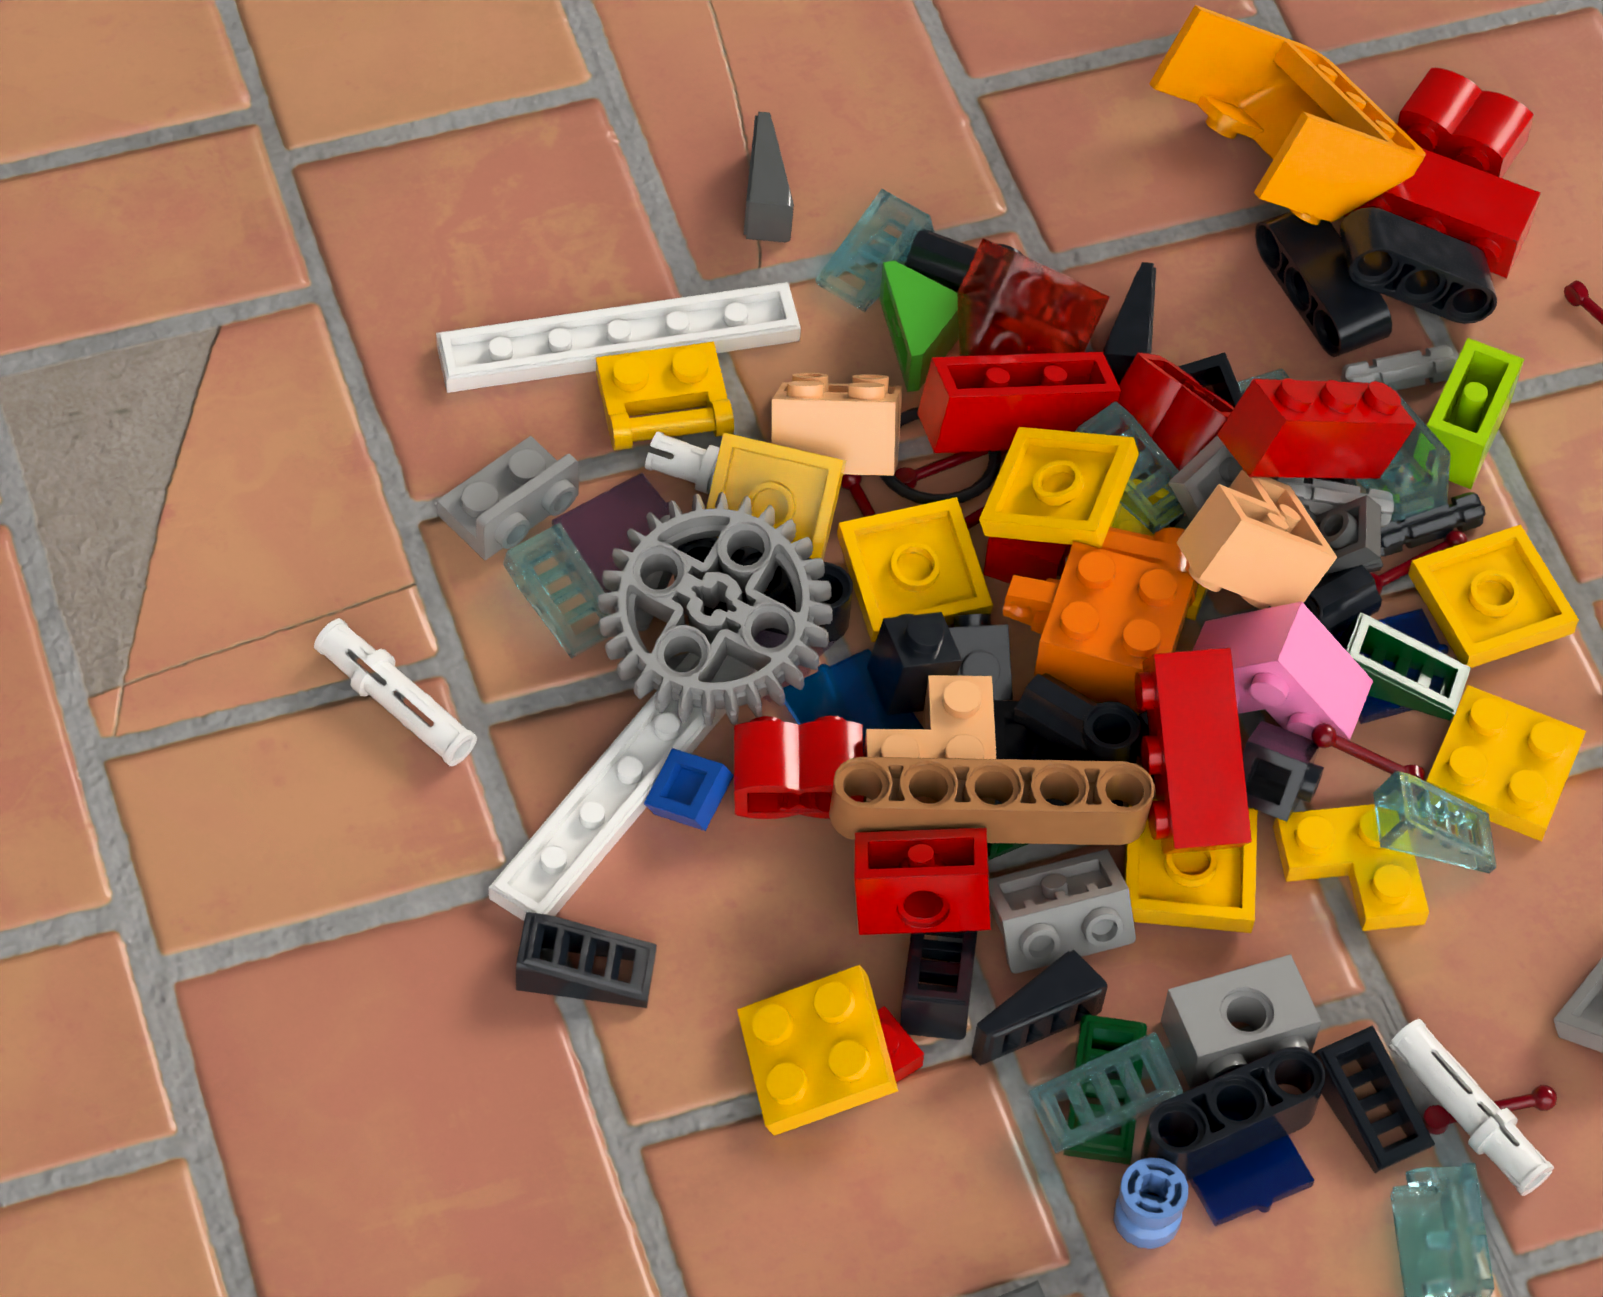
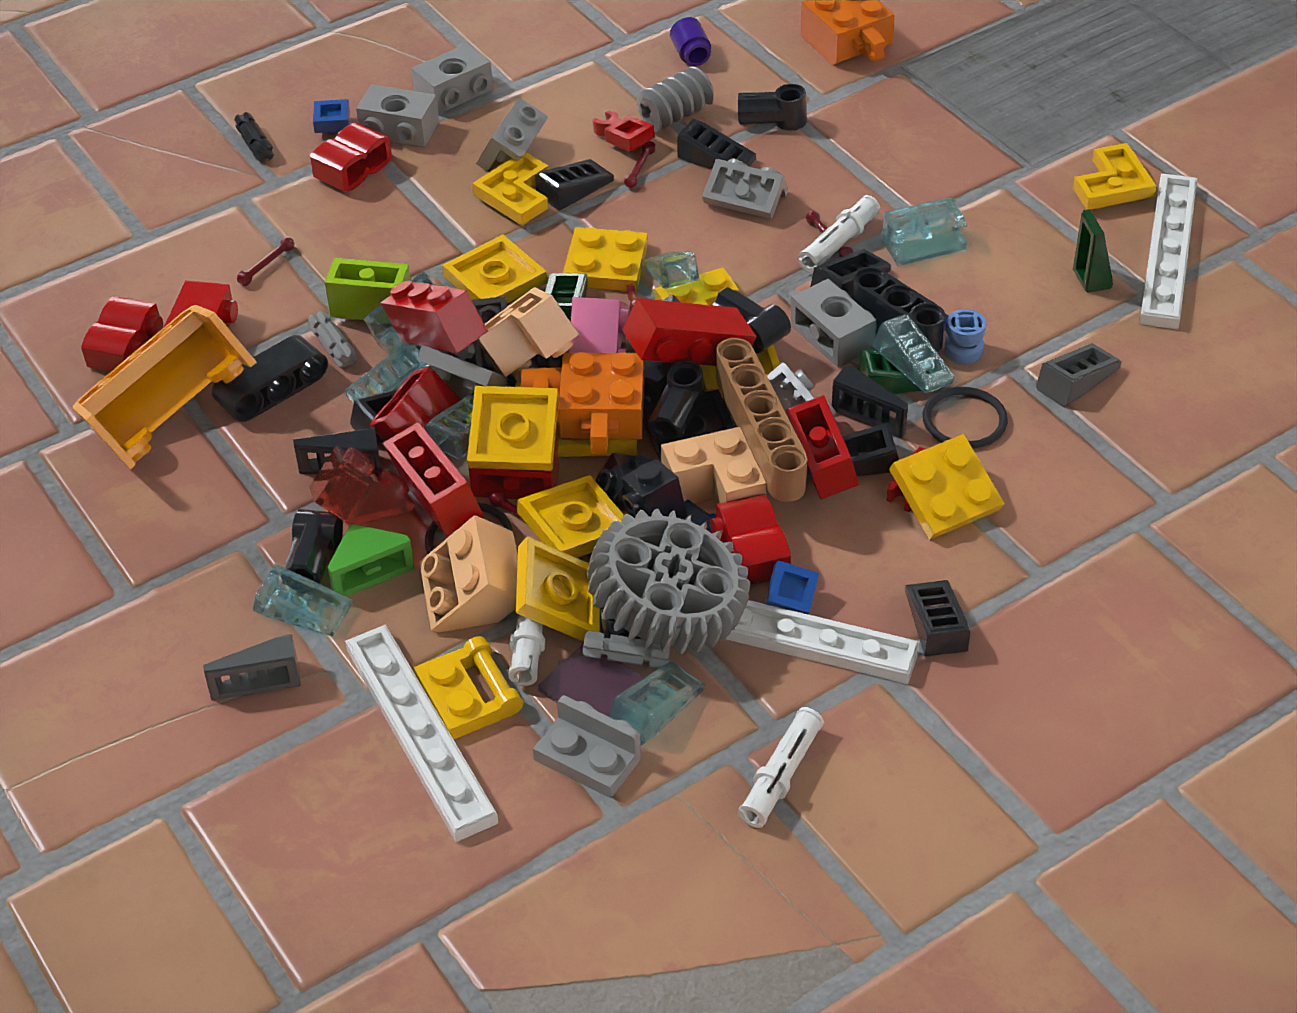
camera: 100 degrees left, 10 degrees down
black beam [1340,207,1497,324] -> none
none -> black piece [712,287,791,354]
none -> black tyre [922,387,1008,449]

